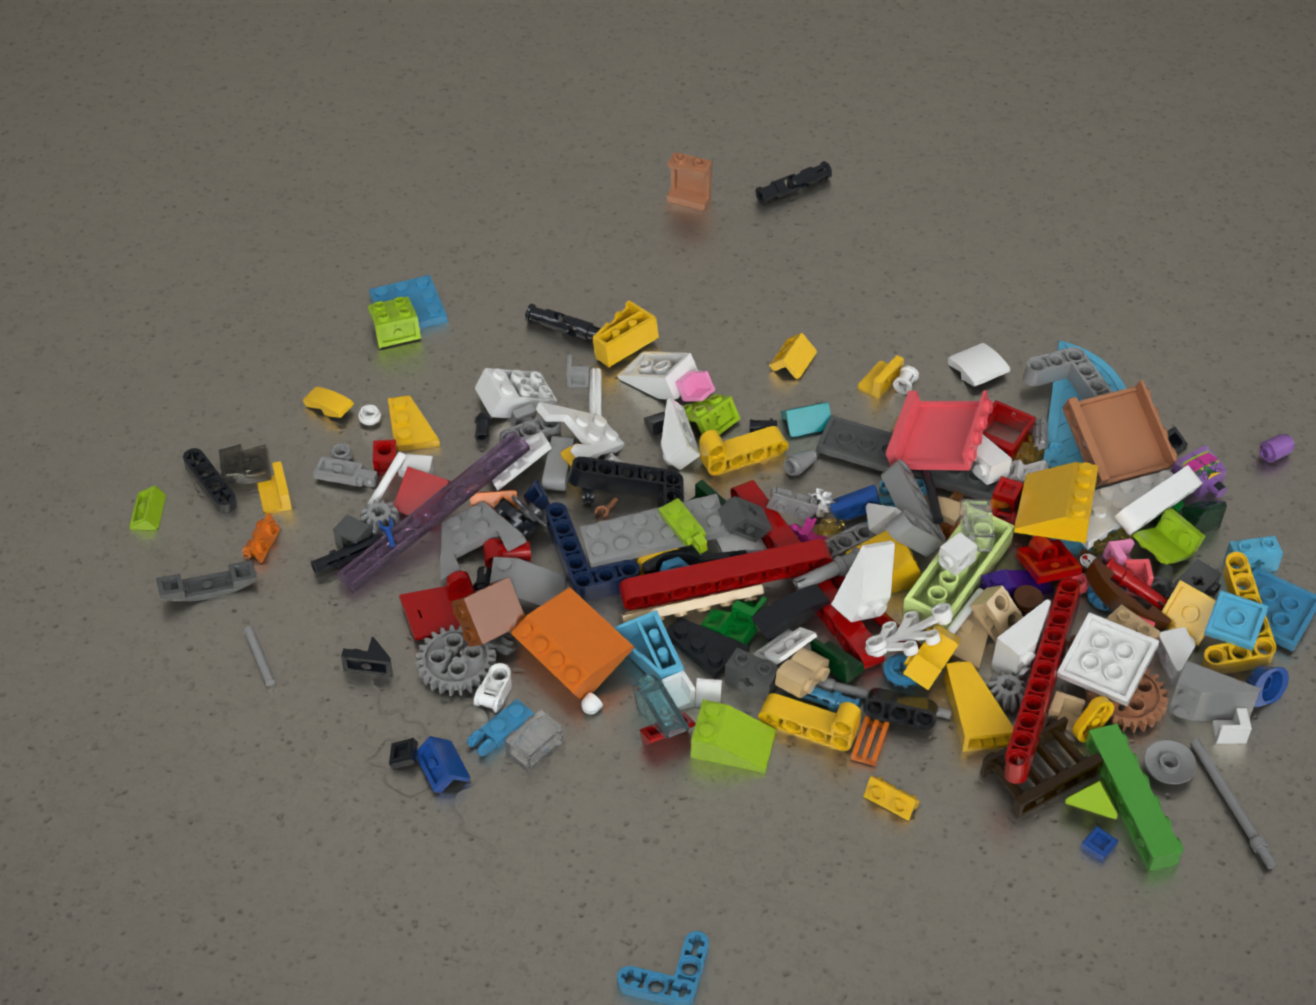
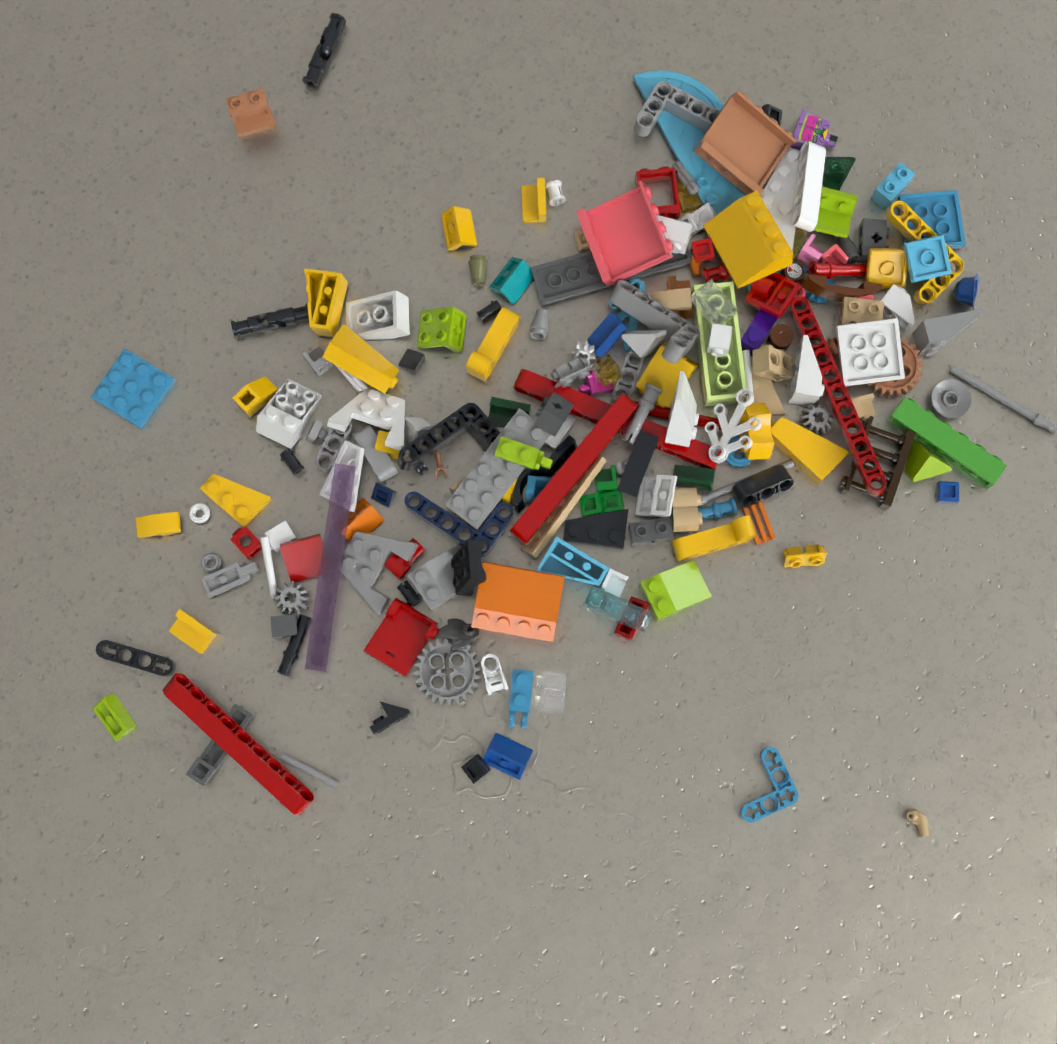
camera: 40 degrees left, 30 degrees up
clear smoke slope [219,444,272,484] -> none
orange hinge [242,513,280,563] -> none
lime bracket [367,297,421,348] -> none
blue hand [379,517,396,547] -> none
panel [451,577,525,647] -> none
black plate [494,497,538,538] -> none
dark grey plate [511,495,549,528] -> none
white hinge [581,692,603,715] -> none
white slope [661,398,701,470] -> none
bright pink panel [675,371,715,401] -> none
white slope [695,678,722,708] -> none
black bar [921,470,944,524] -> none
white slope [947,343,1010,387] -> none
yellow plate [1072,696,1114,743] -> none
white panel [1212,708,1252,744] -> none
medium lavender brick [1259,434,1295,463] -> none
none -> red beam [163,673,314,815]
none -> yellow slope [232,376,279,418]
none -> yellow slope [322,324,399,394]
none -> black brick [451,540,487,596]
none -> olive cone [468,255,488,285]

